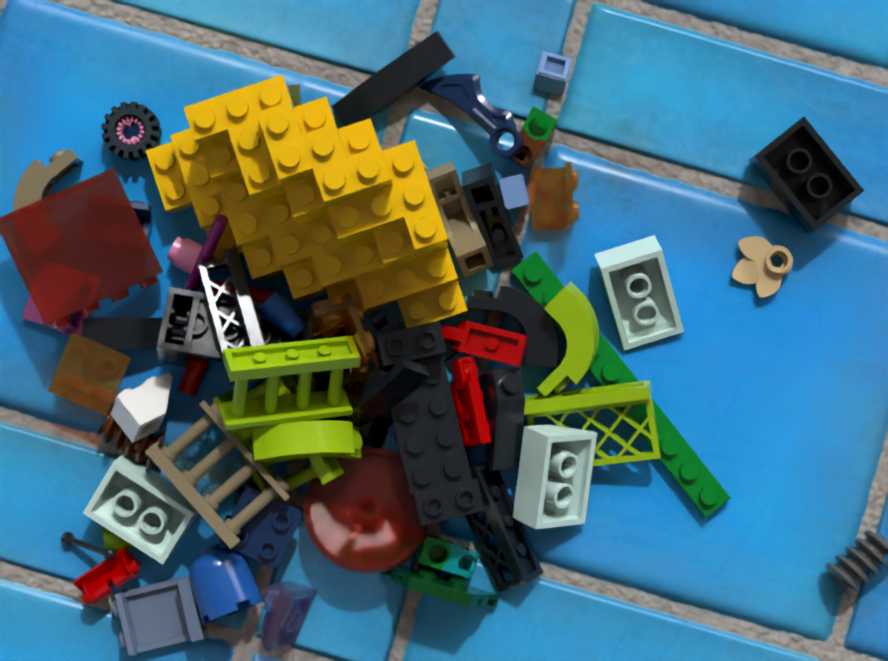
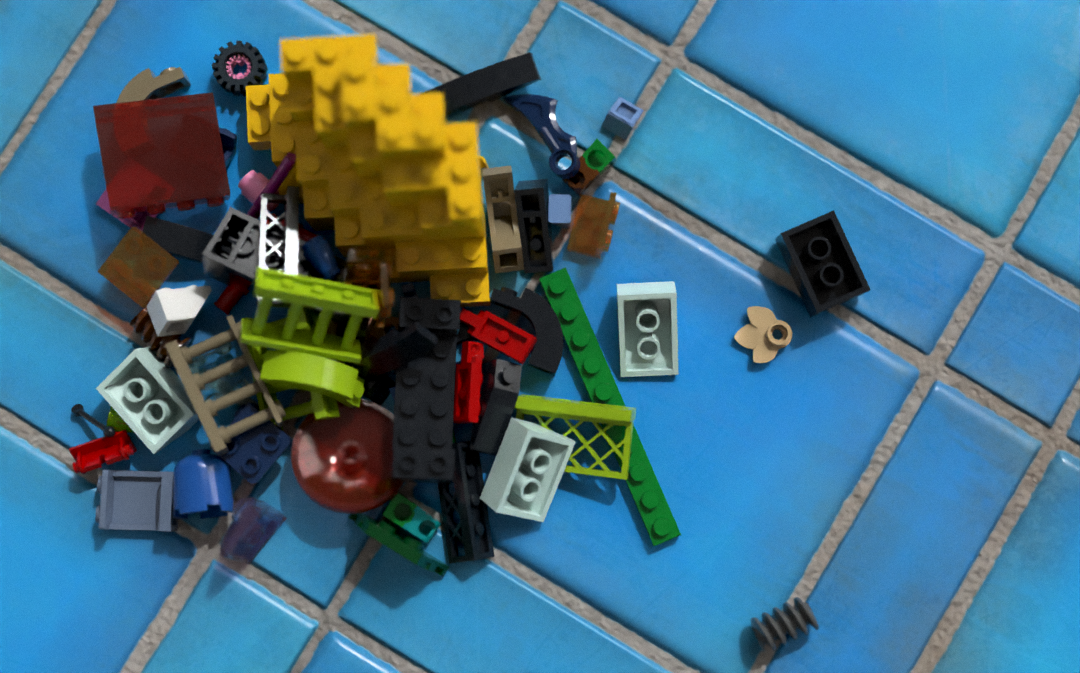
camera: 15 degrees right, 5 degrees down
lime arch [537,282,599,397] -> none

